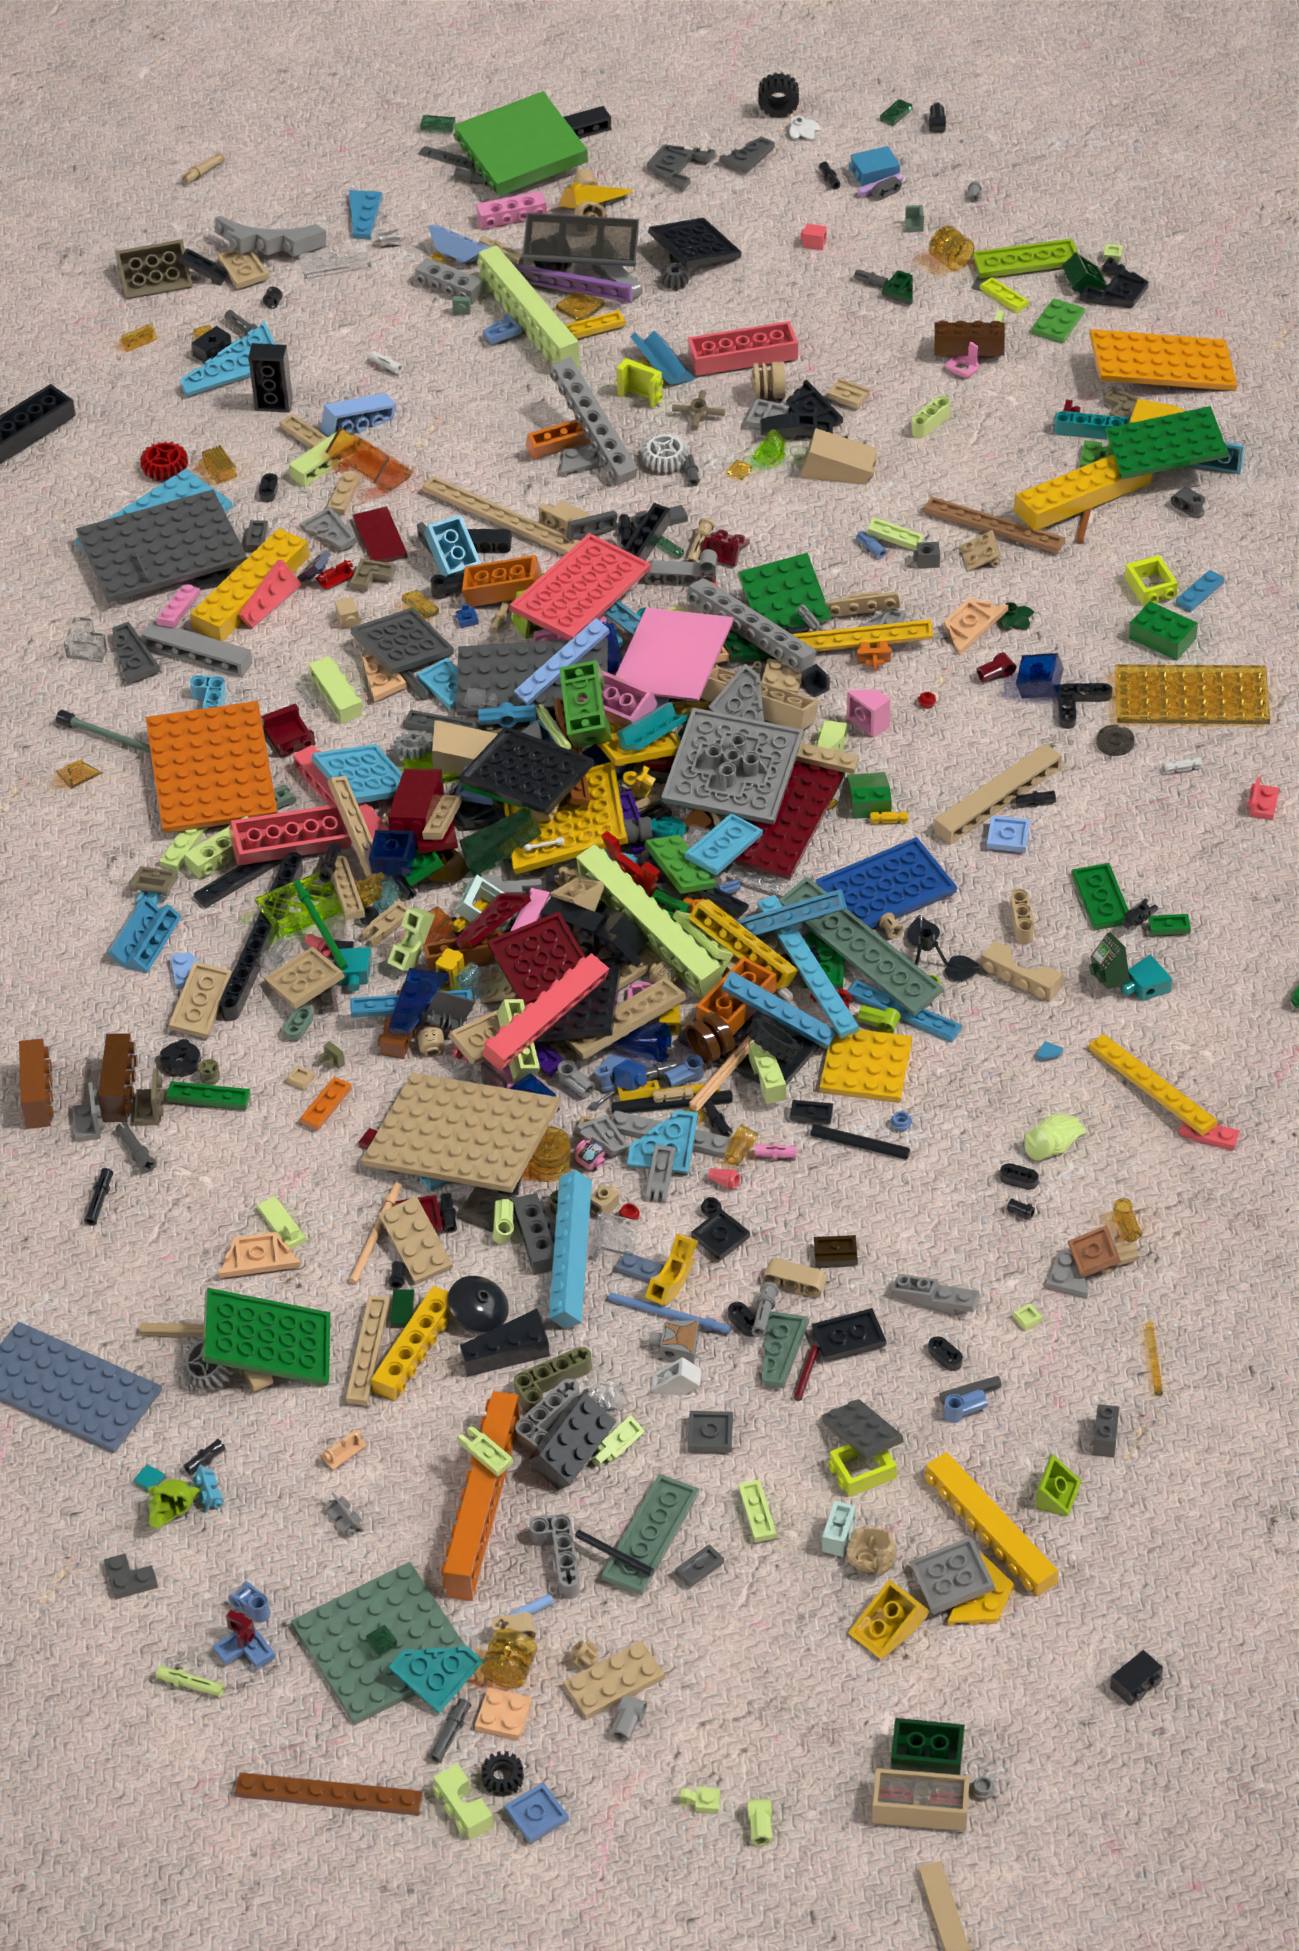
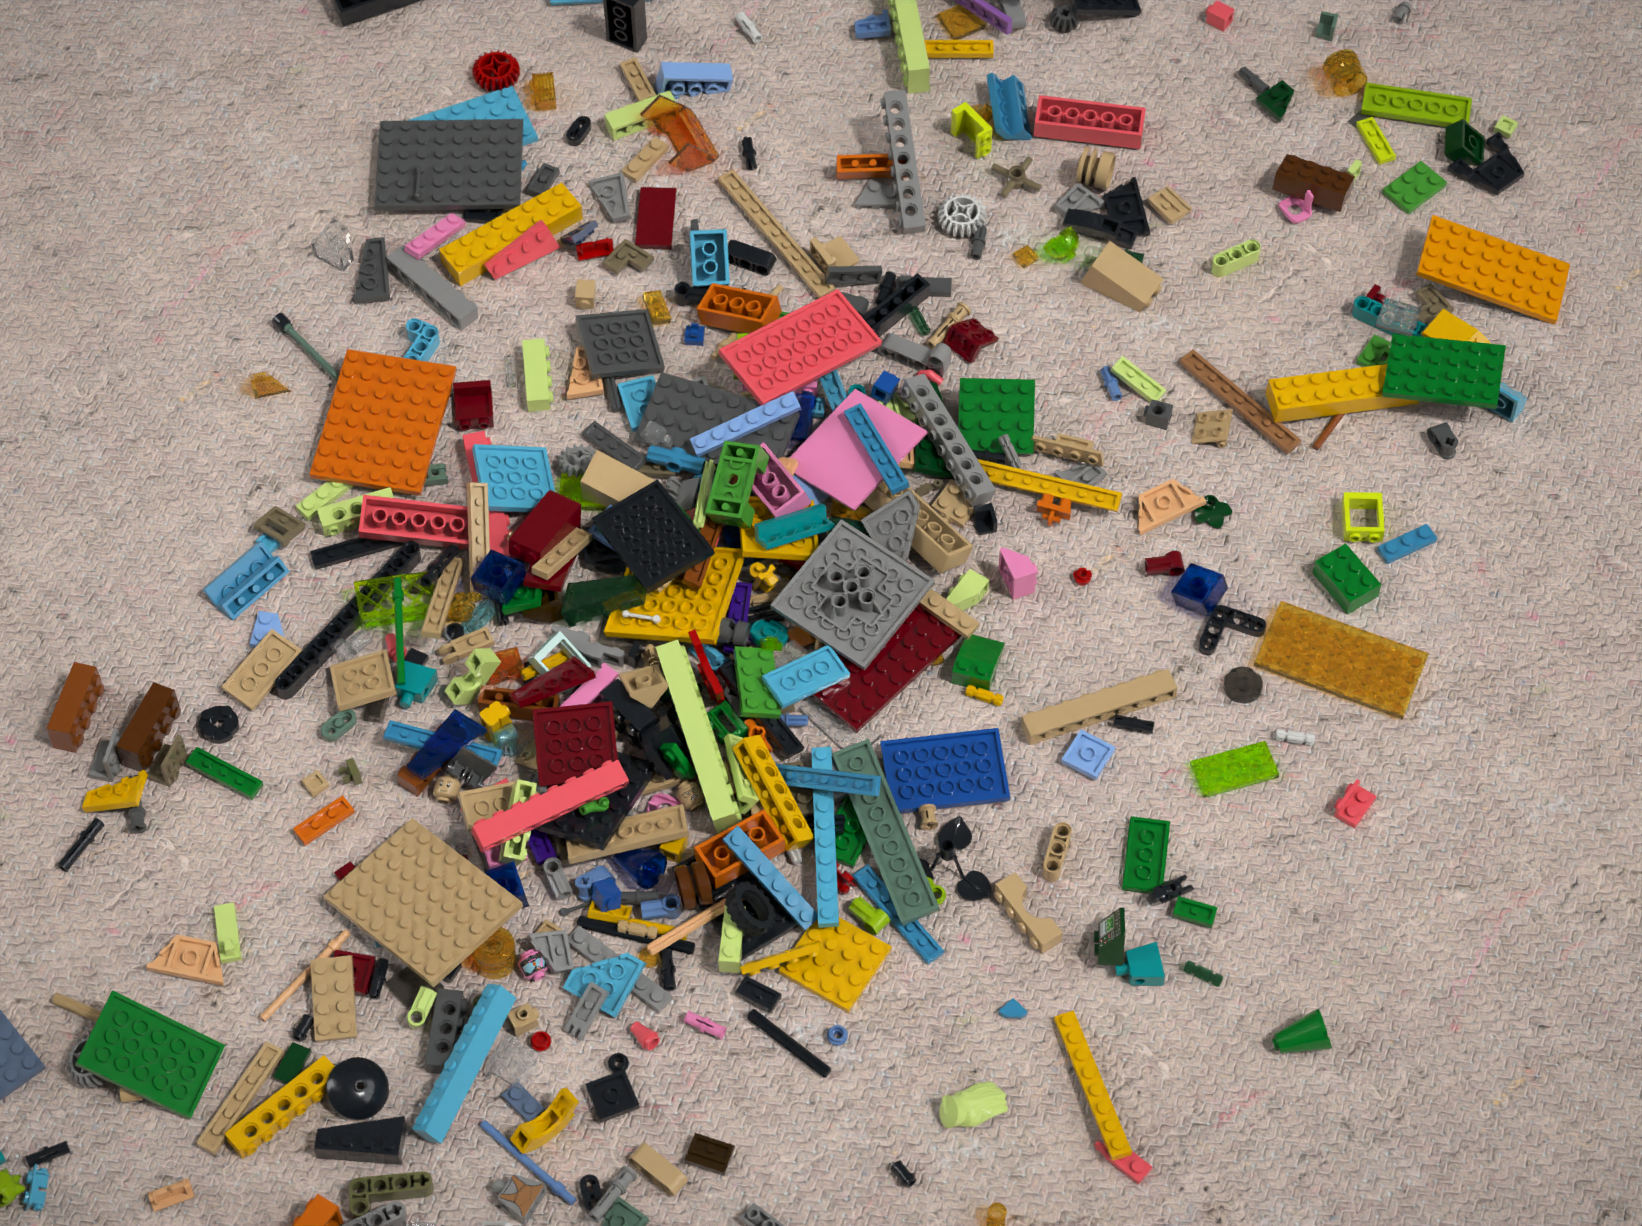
camera: 20 degrees right, 10 degrees up
olive wheel [198,1059,220,1085] -> none
clear yellow piece [723,1123,759,1166] -> none
black beam [1000,1163,1039,1190] -> none
none -> yellow wing [82,770,148,813]
none -> bright green arm [579,797,610,815]
none -> green plate [659,743,697,779]
none -> yellow plate [740,940,823,976]
none -> black axle [742,136,757,171]
none -> clear neon green plate [759,636,783,652]
none -> dark azure plate [844,403,910,495]
none -> blue brick [870,370,900,405]
none -> clear green axle [1184,960,1223,987]
none -> clear neon green plate [1190,741,1279,798]
none -> clear bracket [1376,298,1421,337]

